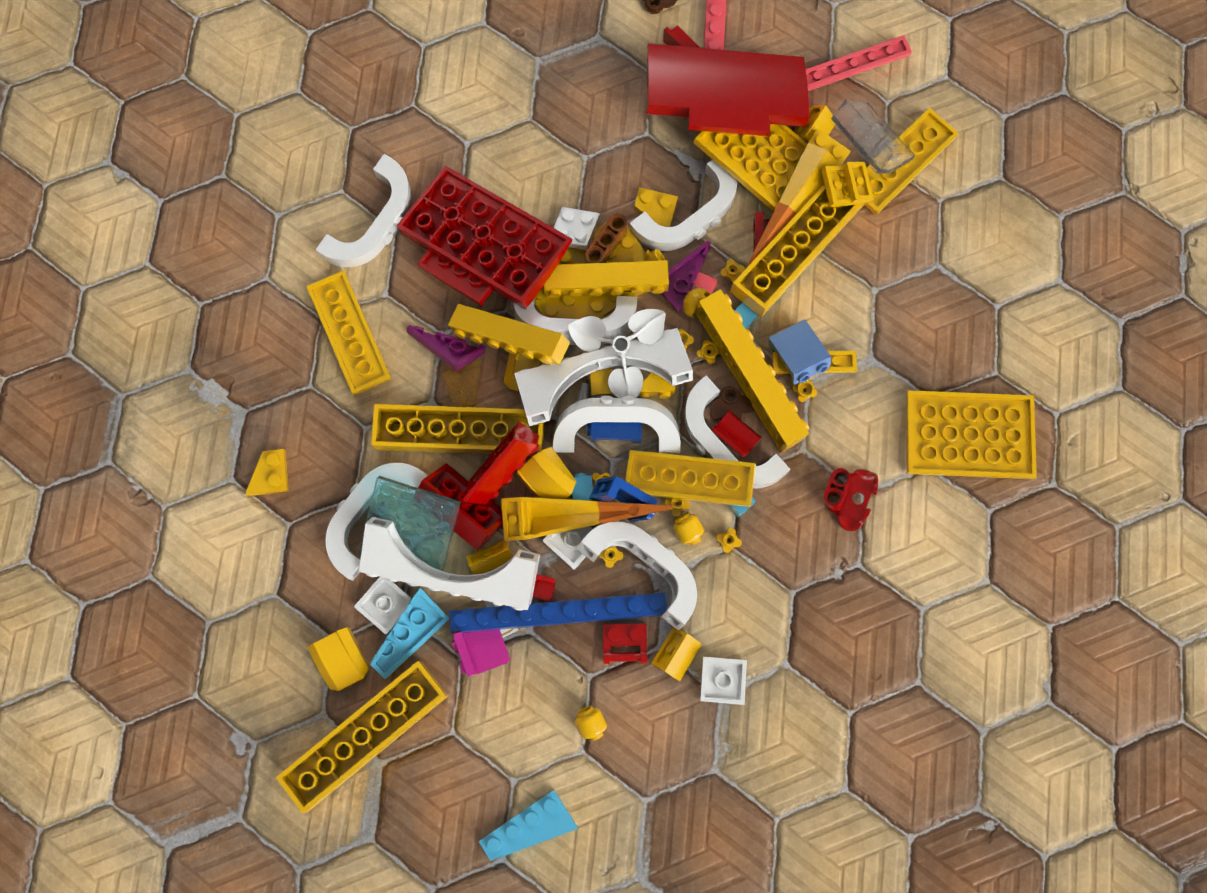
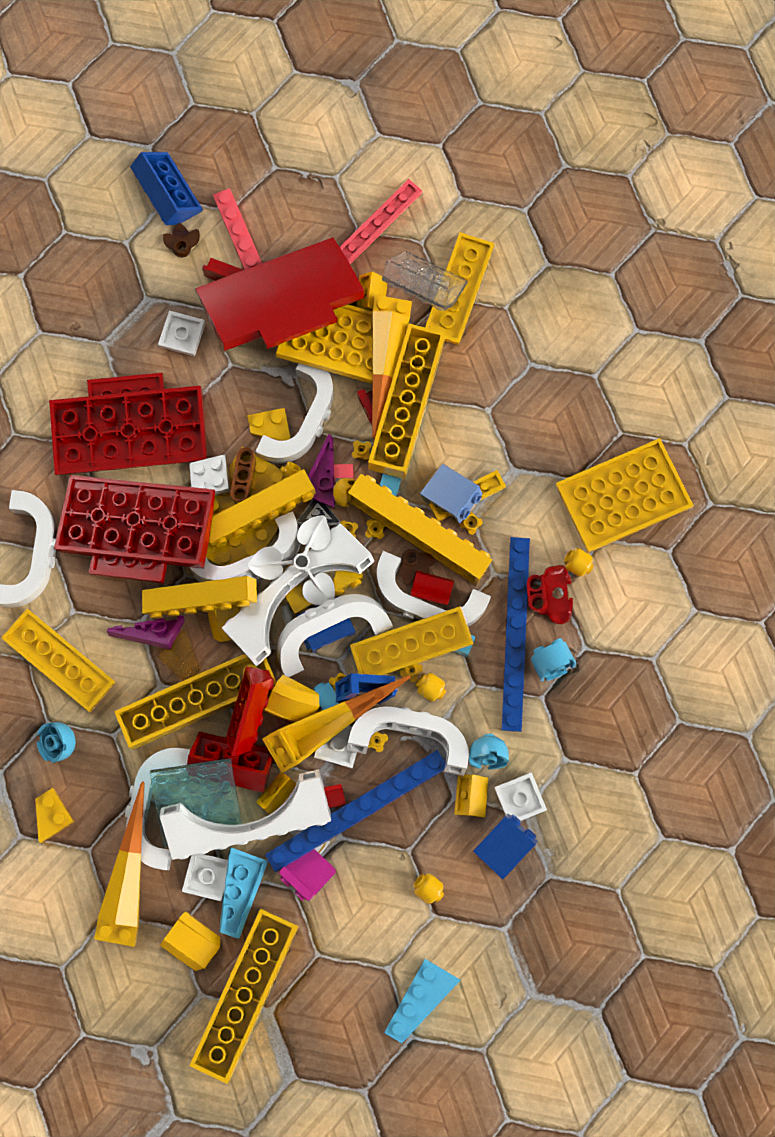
camera: 25 degrees left, 0 degrees up
red plate [603,624,647,664] -> none
yellow plate [716,528,742,553] -> none
yellow slope [821,162,874,207] -> none
none -> medium azure cylinder [37,722,76,763]
none -> red slope [49,373,207,476]
none -> yellow plate [94,781,145,947]
none -> white plate [158,311,206,357]
none -> black piece [297,500,340,525]
none -> medium azure cylinder [469,734,509,770]
none -> blue panel [473,814,538,879]
none -> blue plate [501,537,530,732]
none -> medium azure brick [530,638,577,682]
none -> yellow head [563,548,594,577]

